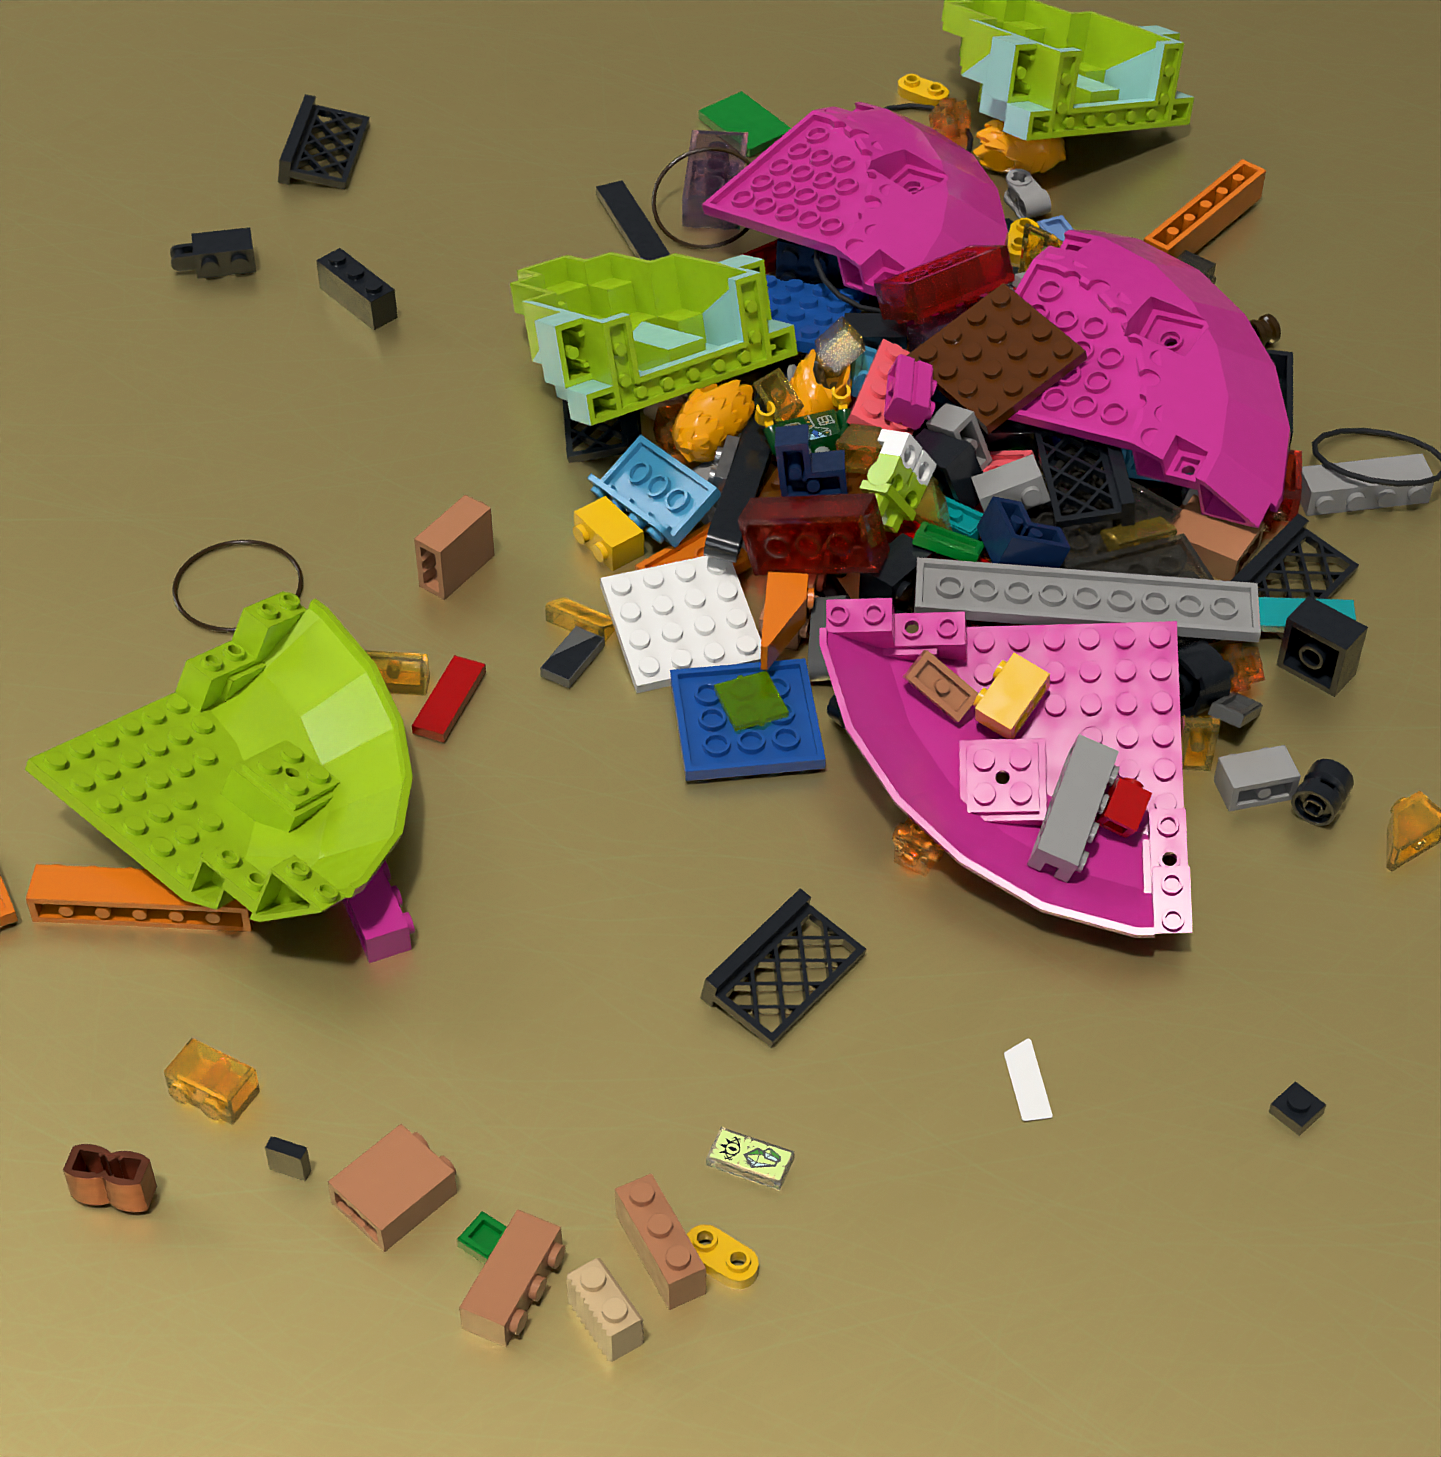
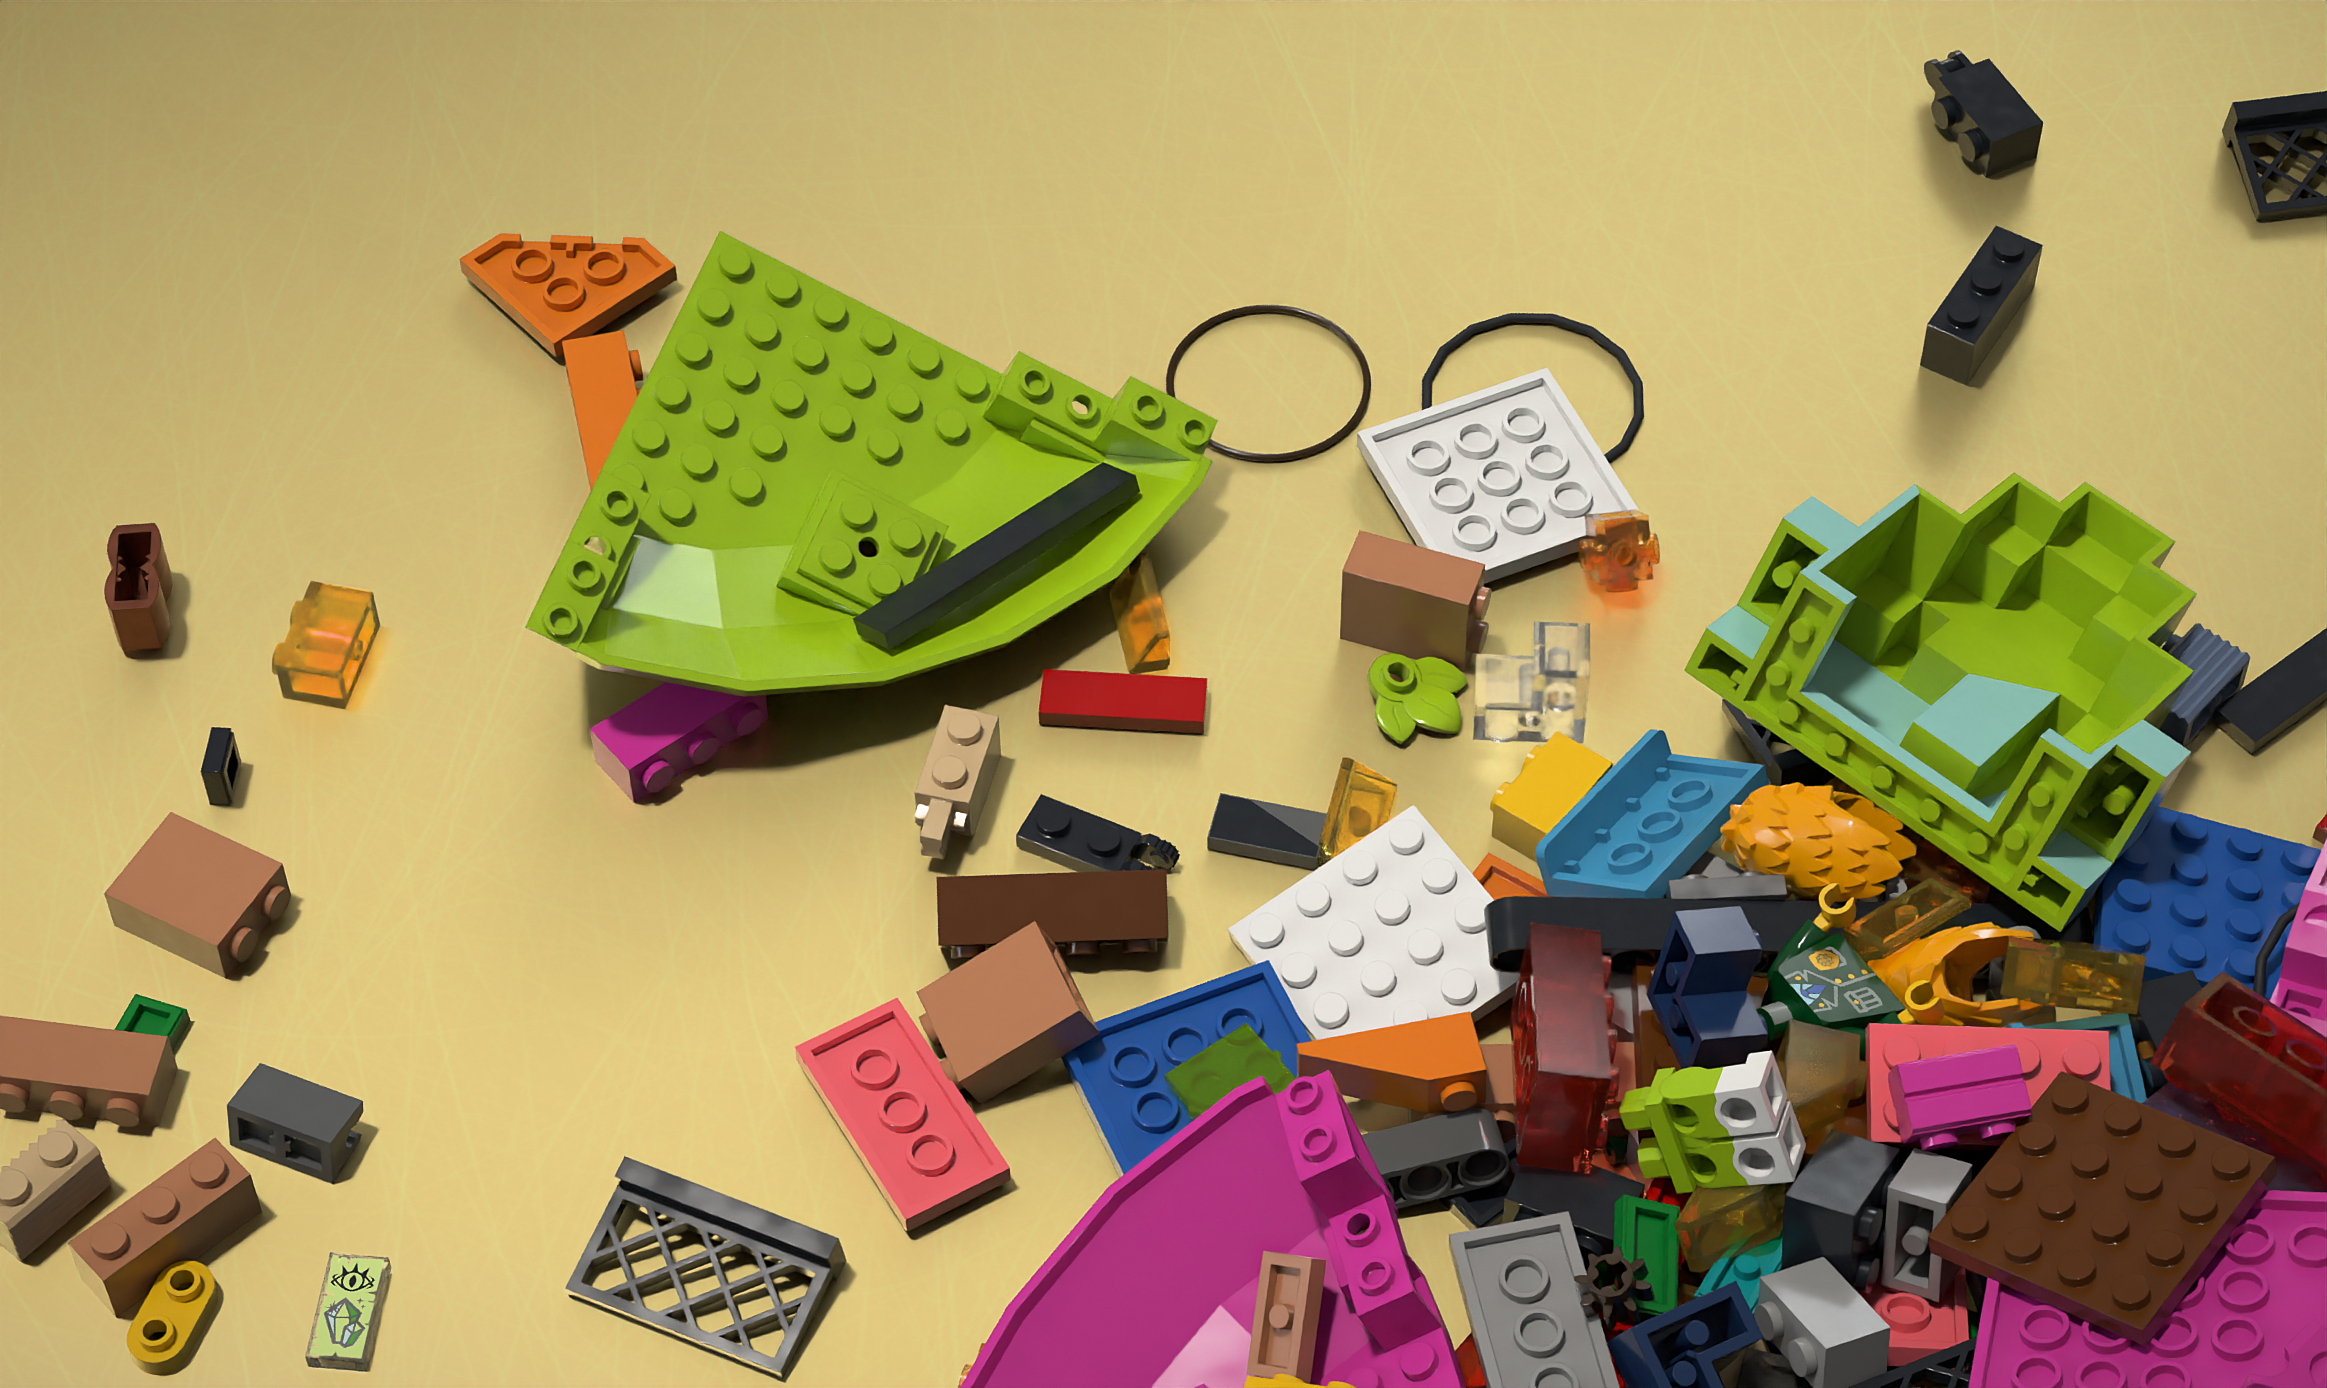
camera: 75 degrees right, 5 degrees up
none -> dark grey hinge [227,1063,364,1184]
none -> coral plate [795,998,1011,1232]
none -> black tile [853,462,1140,650]
none -> tan hinge [914,705,1001,859]
none -> nougat brick [916,921,1100,1104]
none -> reddish brown brick [937,869,1169,959]
none -> black hinge [1016,794,1180,872]
none -> white plate [1357,368,1643,584]
none -> lime plate [1367,653,1467,744]
none -> black piece [1422,313,1644,463]
none -> clear brick [1473,622,1590,744]
none -> dark brown gear [1574,1246,1655,1330]
none -> clear orange brick [1579,509,1660,592]

